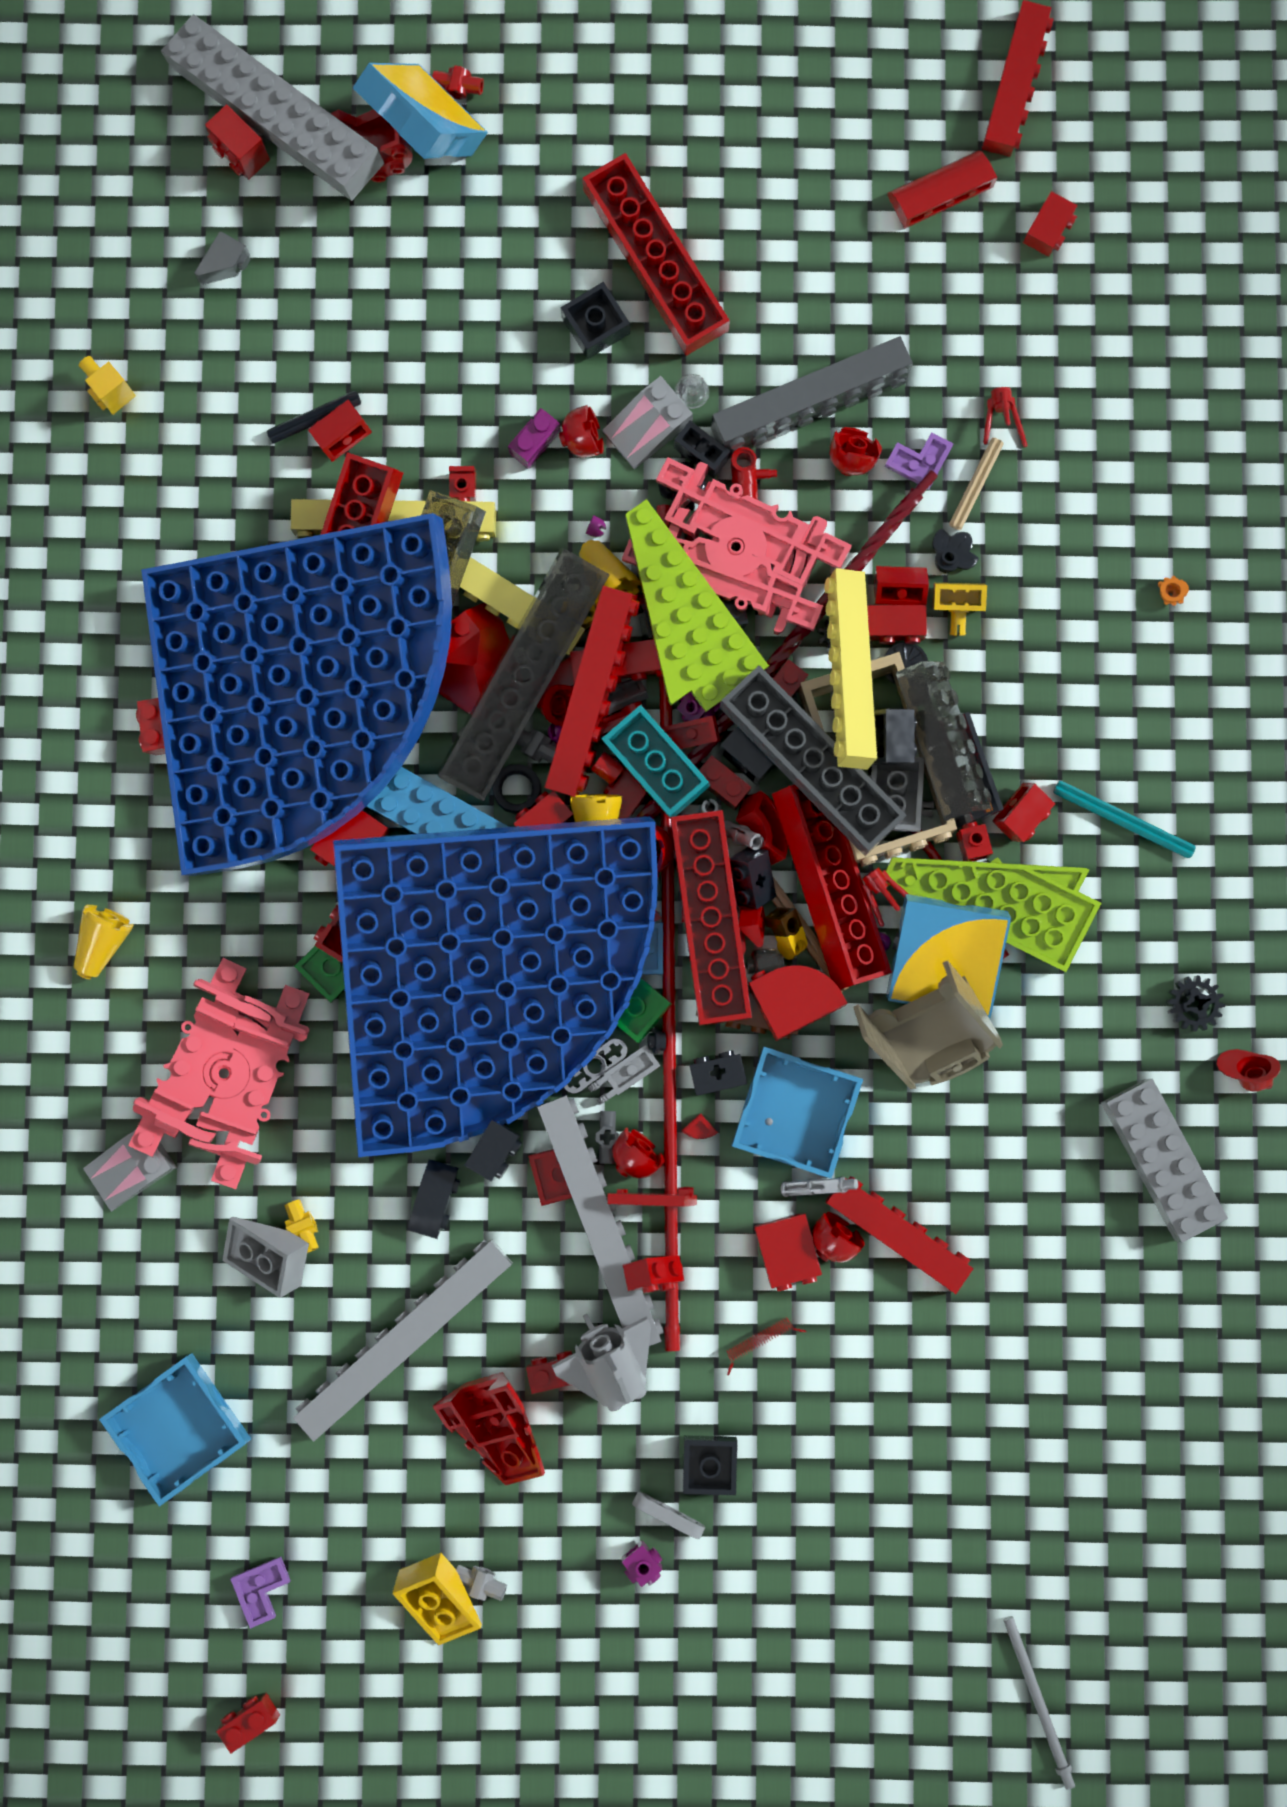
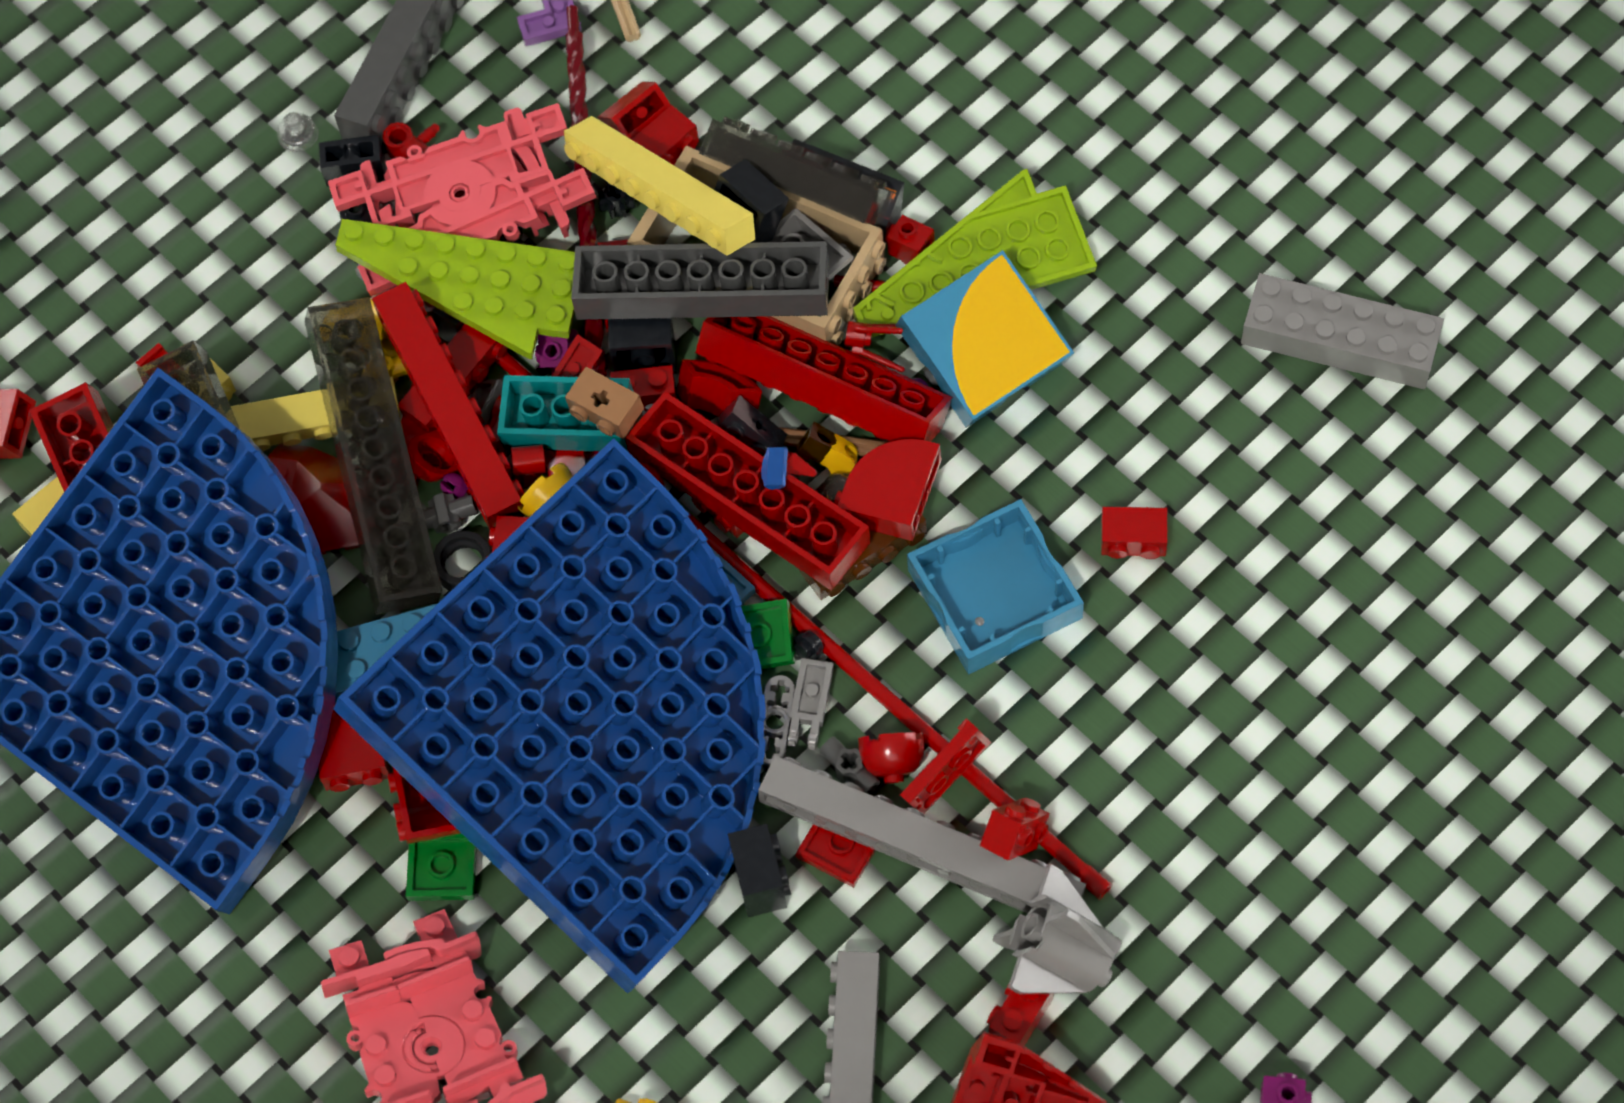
camera: 40 degrees left, 20 degrees down
yellow cone [74,905,134,979] -> none
red brick [136,698,166,756] -> none
black brick [408,1159,461,1239] -> none
magenta brick [508,408,561,469] -> none
red cylinder [559,405,604,458] -> none
black brick [560,281,630,359] -> none
red brick [582,153,730,356] -> none
magenta hinge [585,515,606,538] -> none
light grey slope [602,376,693,470] -> none
light grey beam [632,1491,706,1540] -> none
red tile [681,1113,718,1139] -> none
black brick [683,1435,738,1495] -> none
black brick [689,1050,747,1096] -> none
light grey pin [724,820,764,850] -> none
red piece [726,1317,806,1376] -> none
red brick [754,1212,822,1291] -> none
light grey piece [780,1177,858,1197] -> none
red cylinder [812,1211,865,1263] -> none
red brick [825,1175,974,1294] -> none
red cylinder [829,427,882,476] -> none
dark tan windscreen [853,960,1003,1089] -> none
black plate [932,529,979,573] -> none
yellow brick [933,582,987,636] -> none
red brick [992,783,1055,842] -> none
teal axle [1053,781,1196,858] -> none
black gear [1166,975,1225,1032] -> none
red piece [1217,1049,1281,1092] -> none
none -> medium nougat brick [565,367,644,439]
none -> blue piece [761,447,788,490]
none -> red brick [1101,507,1167,559]

